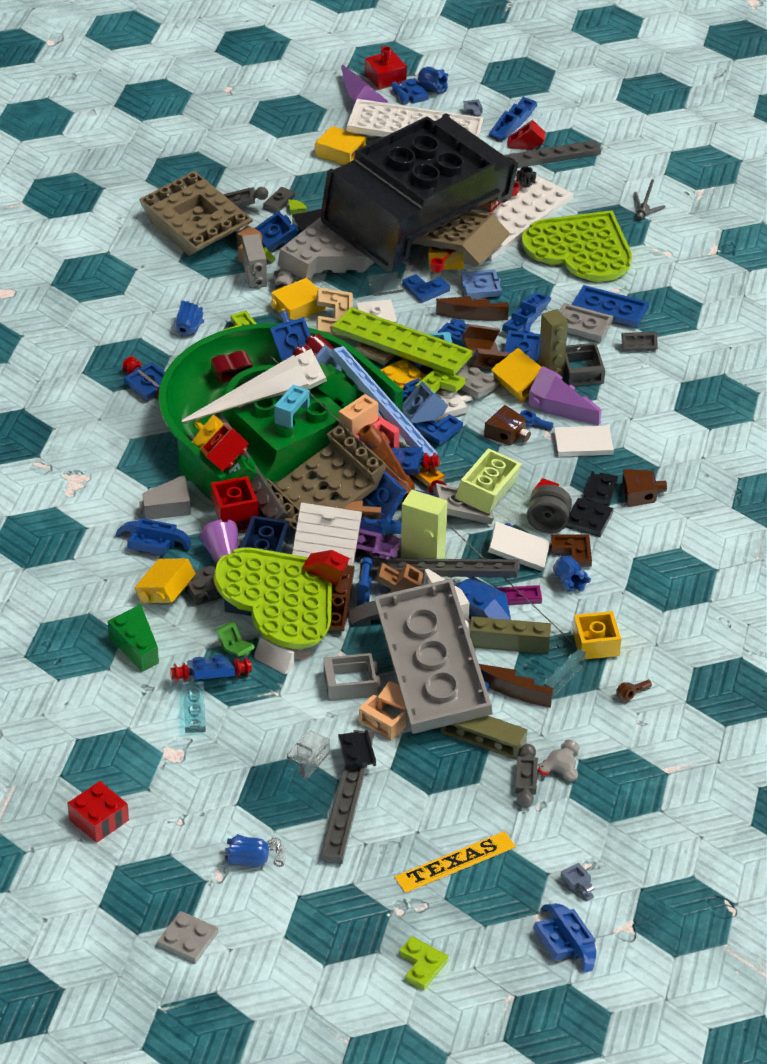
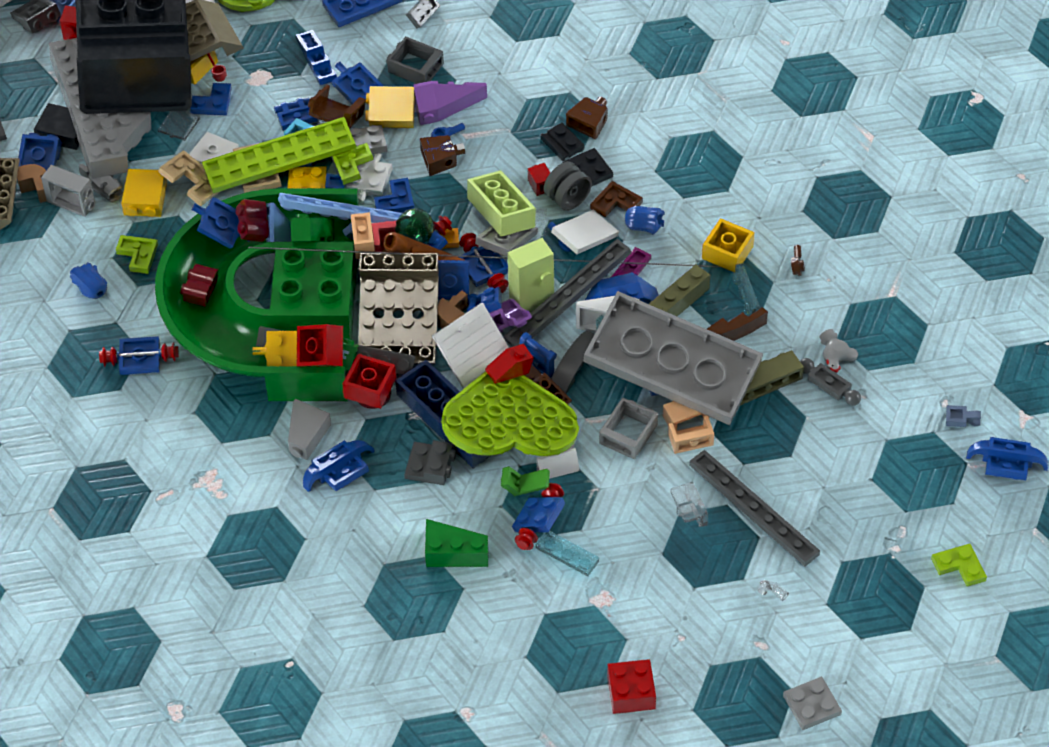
camera: 50 degrees left, 10 degrees up
yellow brick [134,558,196,603] -> none
white plate [181,349,327,424] -> none
medium lavender cone [200,519,238,565] -> none
blue piece [225,834,269,867] -> none
medium azure panel [274,385,309,429] -> none
lime tile [288,200,307,214] -> none
black plate [338,730,376,771] -> none
medium nougat brick [375,563,423,593] -> none
yellow sticker [394,831,516,893] -> none
medium blue slope [403,381,449,423] -> none
reddish brown slope [436,296,509,321] -> none
medium blue plate [461,269,502,299] -> none
olive brick [538,309,568,377] -> none
white tile [554,426,614,457] -> none
light grey plate [559,303,613,342] -> none
none -> clear green cylinder [395,208,434,244]

